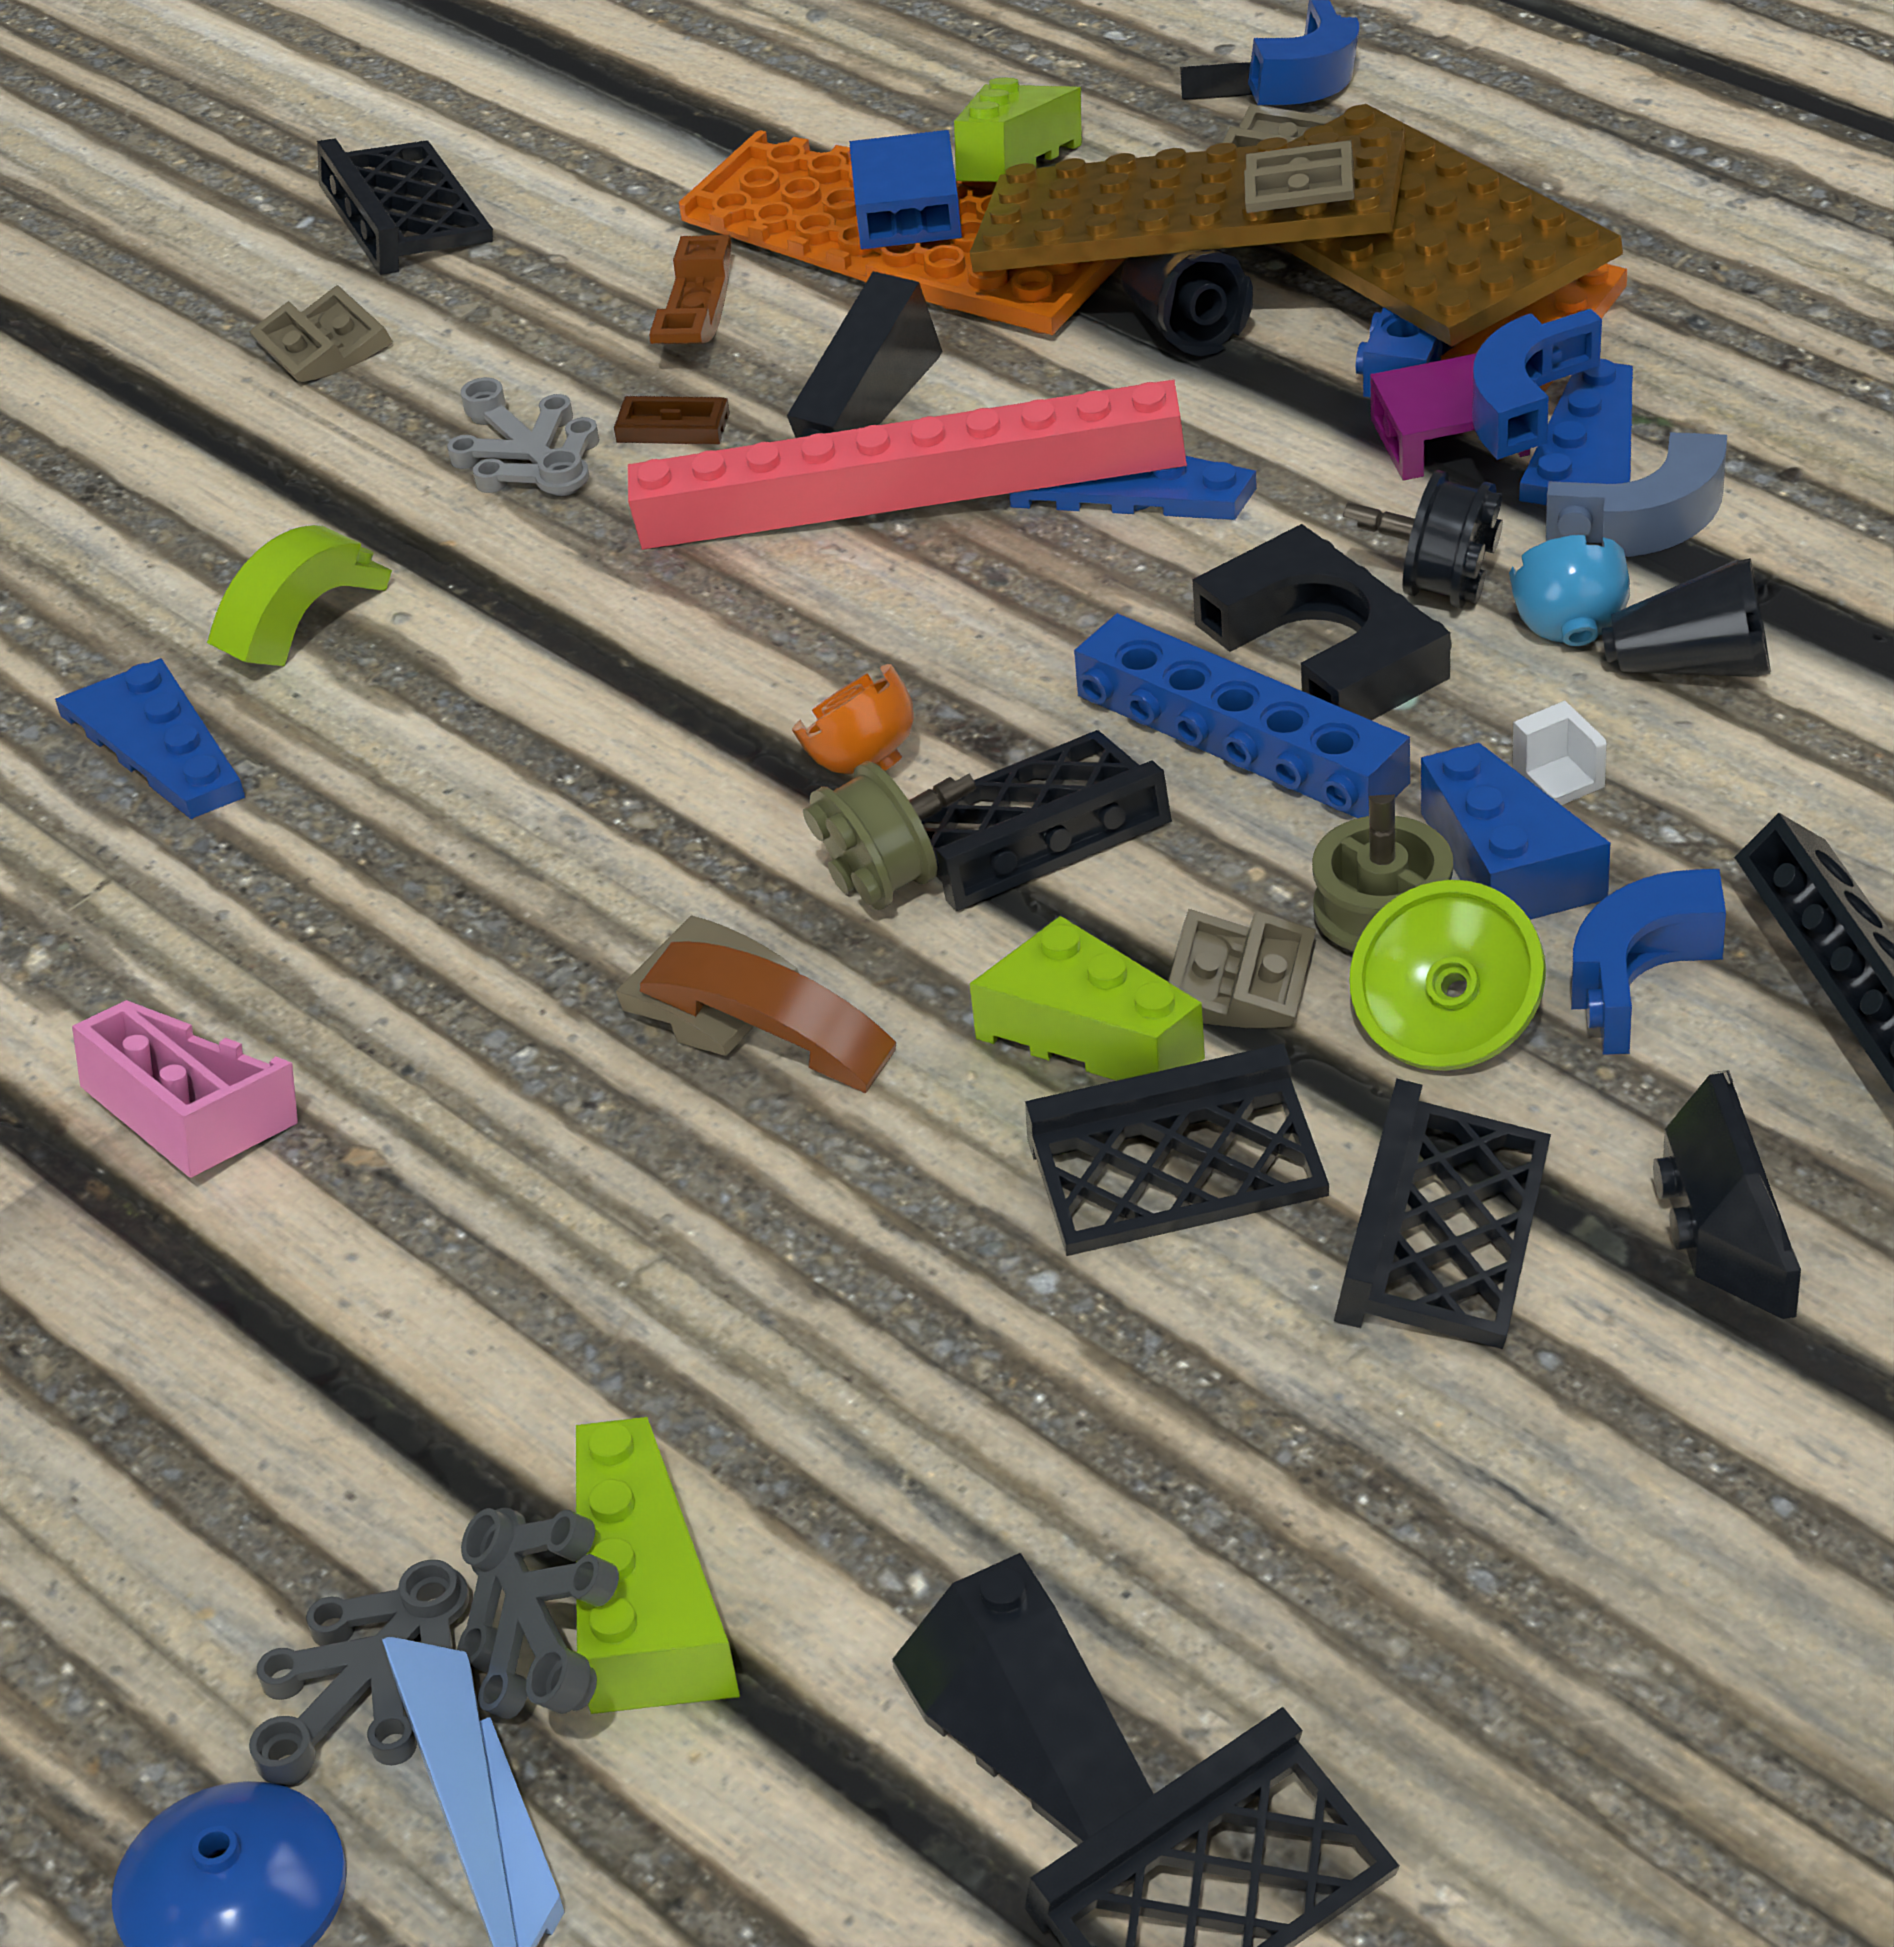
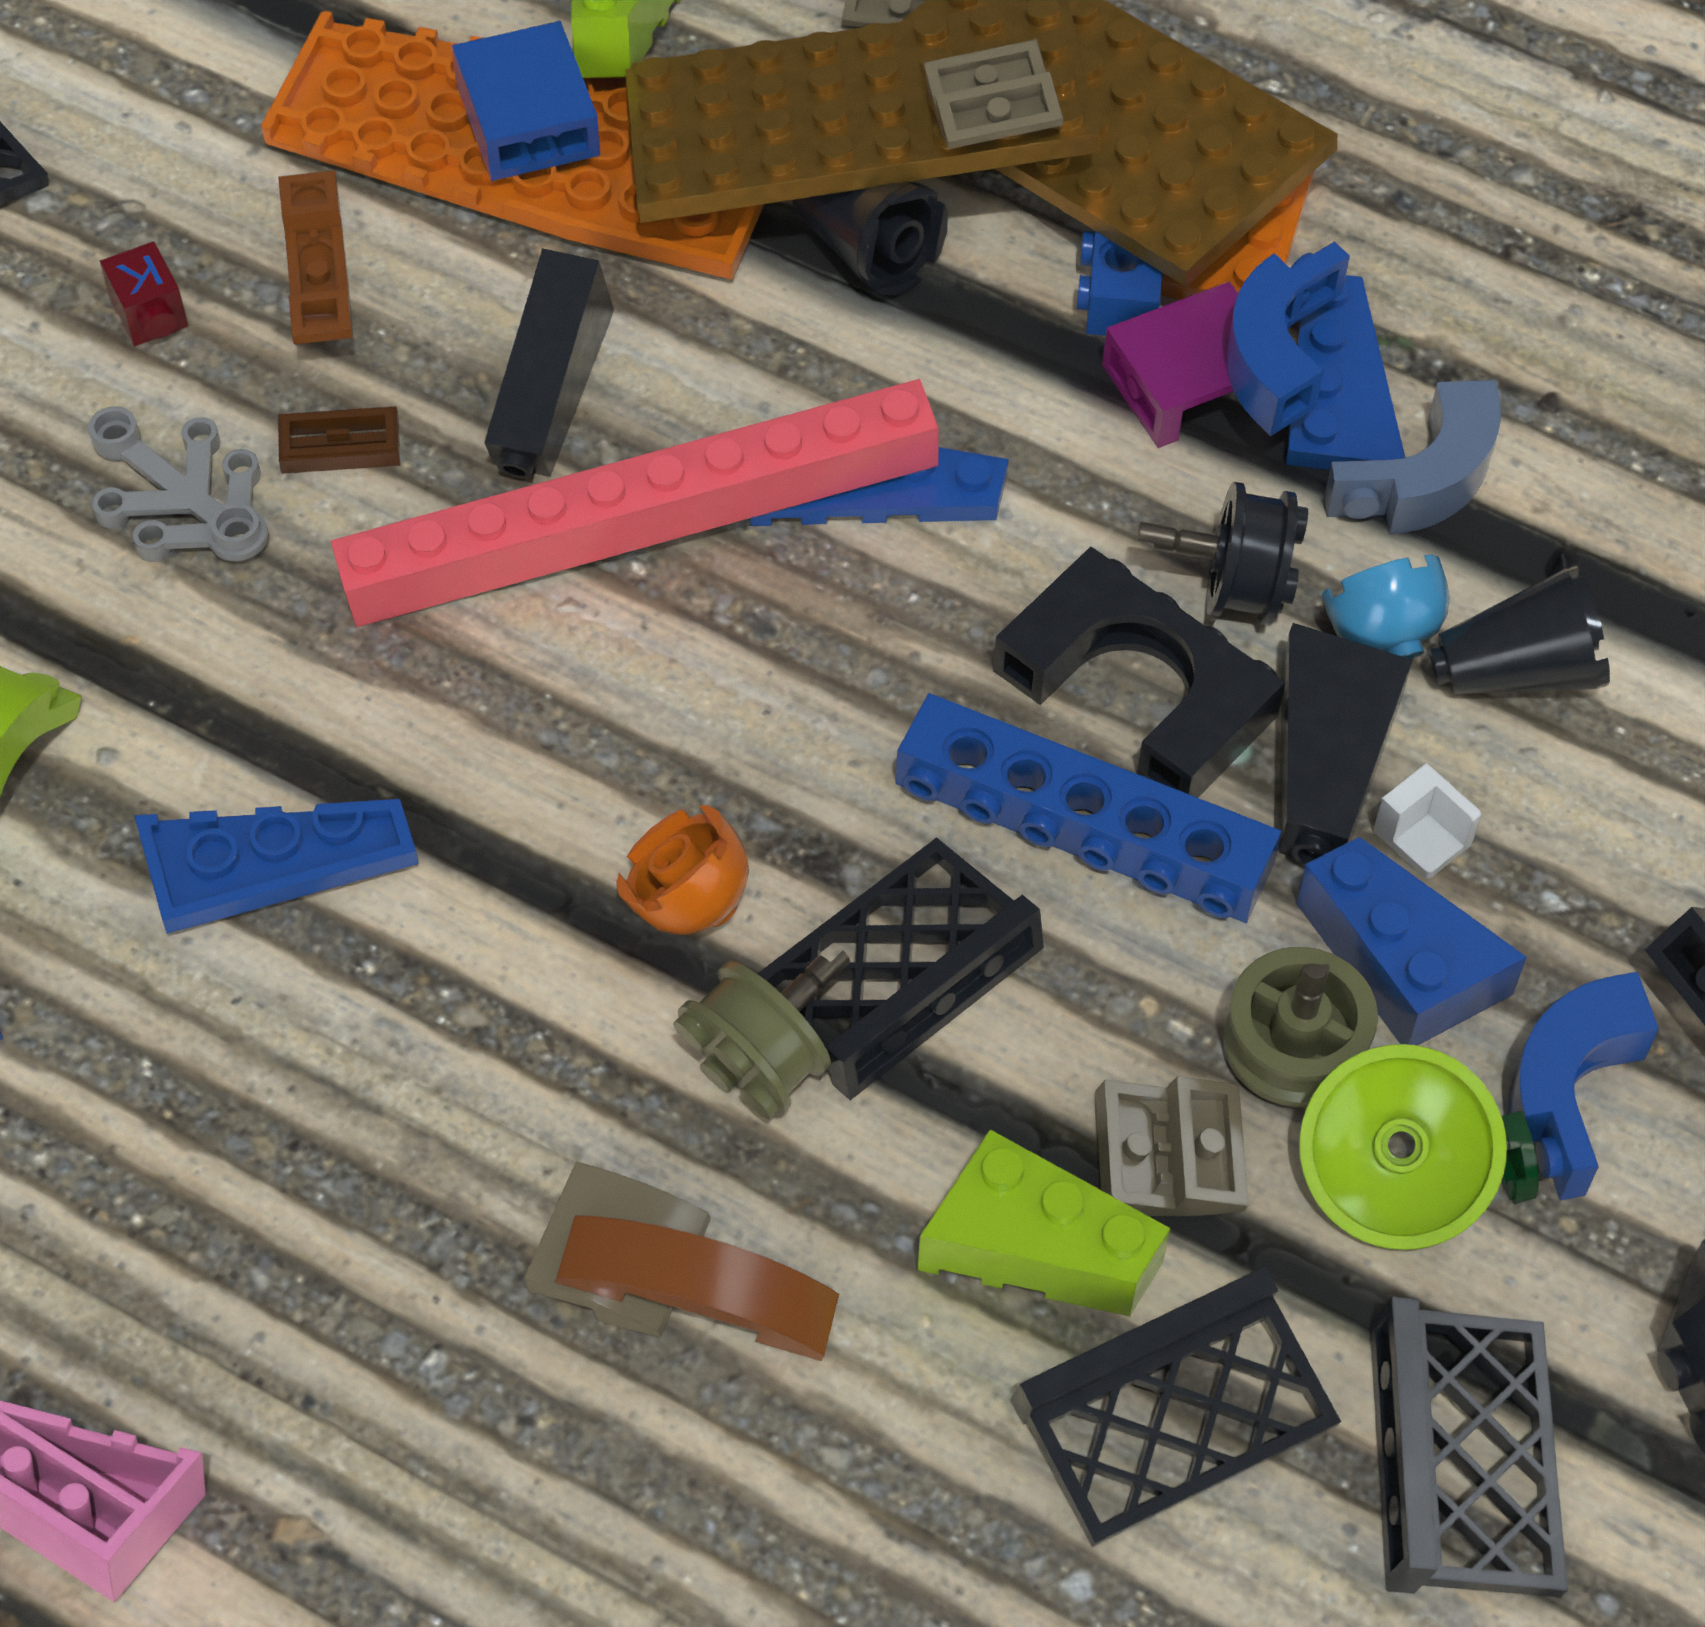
camera: 20 degrees left, 15 degrees up
none -> dark red brick [100,241,188,347]
none -> blue wing [134,799,419,934]
none -> black slope [1279,623,1413,865]
none -> dark green tile [1501,1110,1539,1205]

